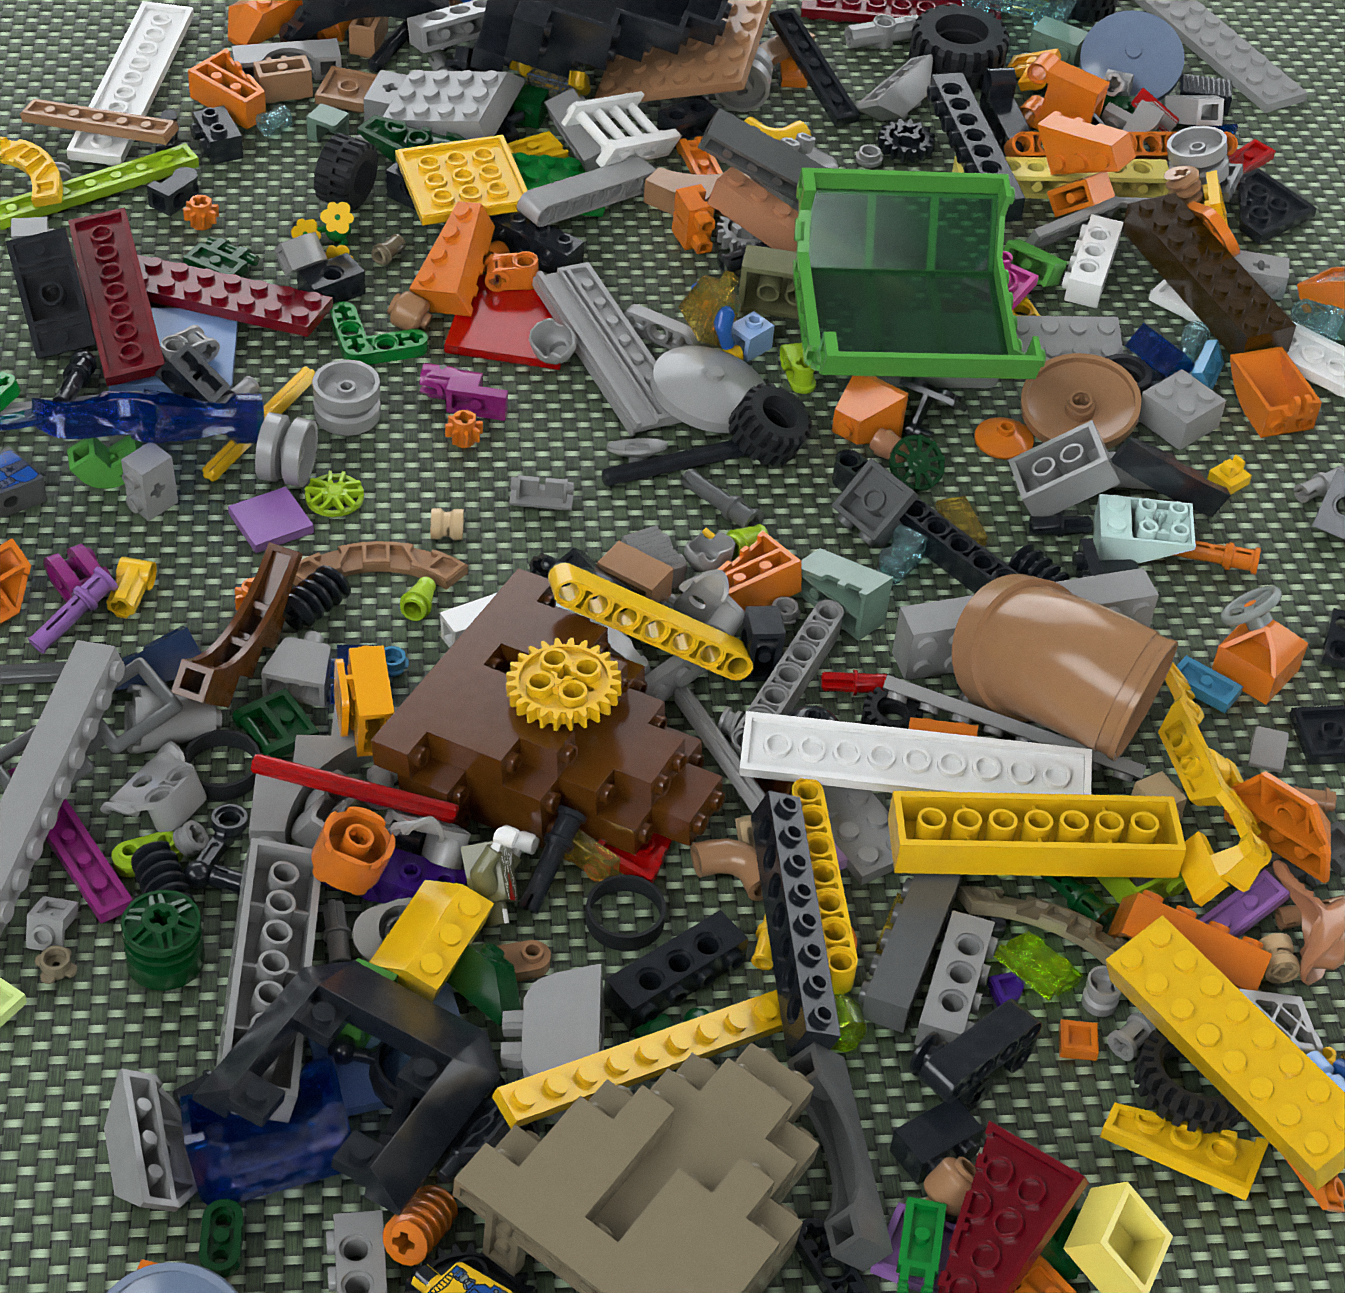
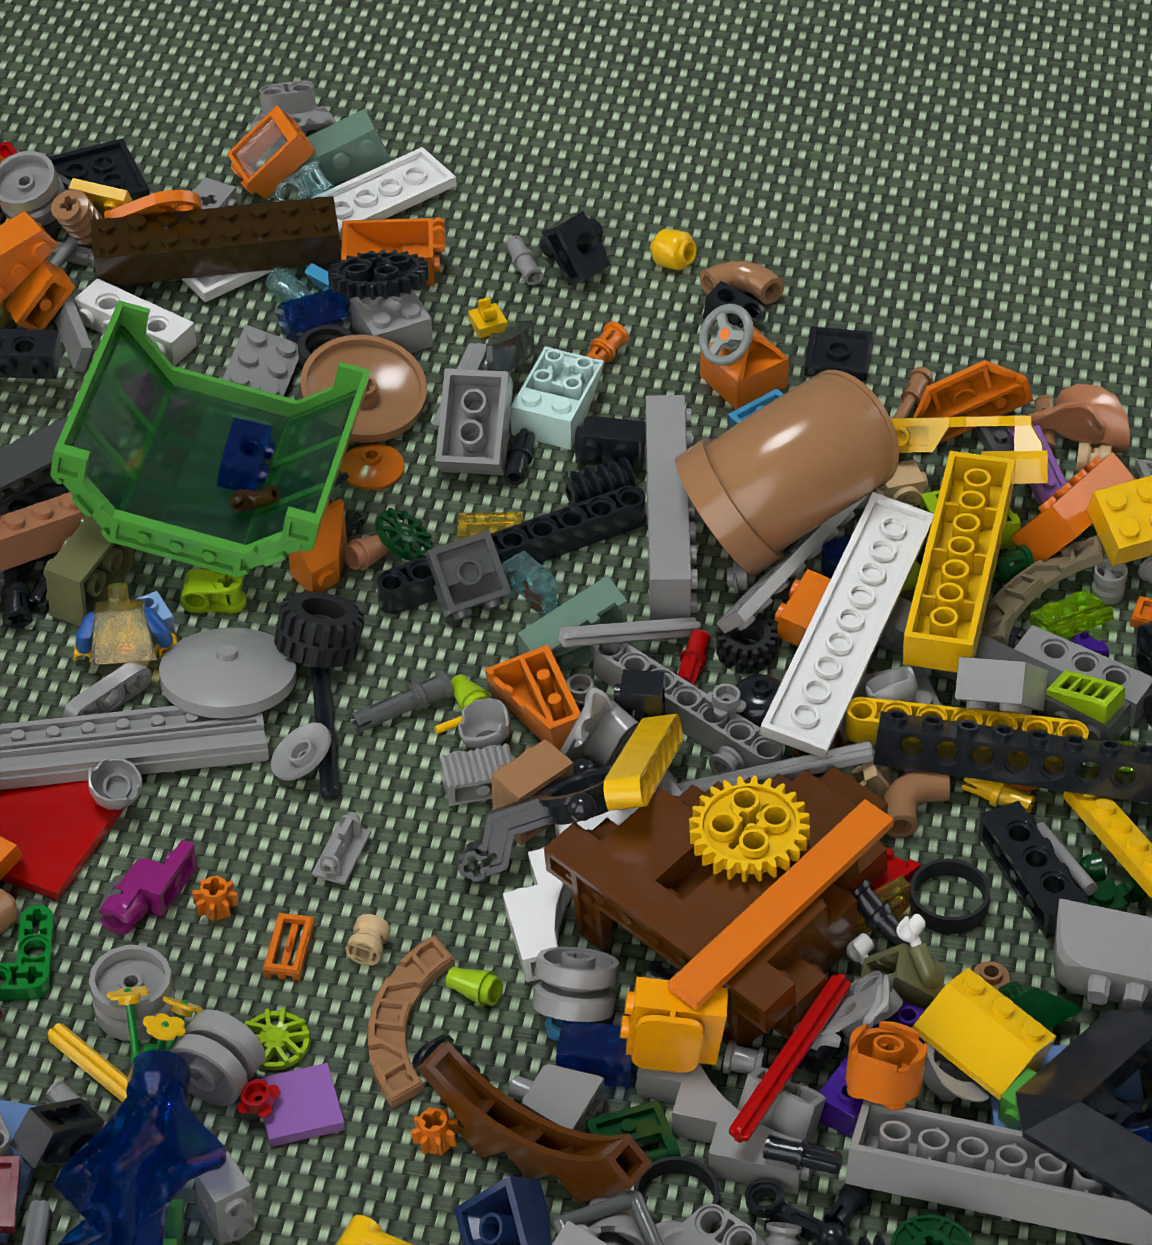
camera: 70 degrees left, 0 degrees up
none -> yellow plant [106,986,204,1081]
none -> clear blue brick [216,417,276,491]
none -> dark brown arm [229,486,280,513]
none -> red plate [237,1080,281,1119]
none -> orange tile [263,913,315,982]
none -> black gear [328,250,429,300]
none -> light grey wheel [532,947,619,1022]
none -> light grey axle [557,617,701,647]
none -> orange tile [668,799,894,1010]
none -> light grey plate [706,683,746,718]
none -> black axle [763,1134,843,1174]
none -> light grey hair [865,666,918,702]
none -> light grey brick [955,657,1048,715]
none -> light grey bar [1037,822,1098,895]
none -> lime slope [1046,670,1125,724]

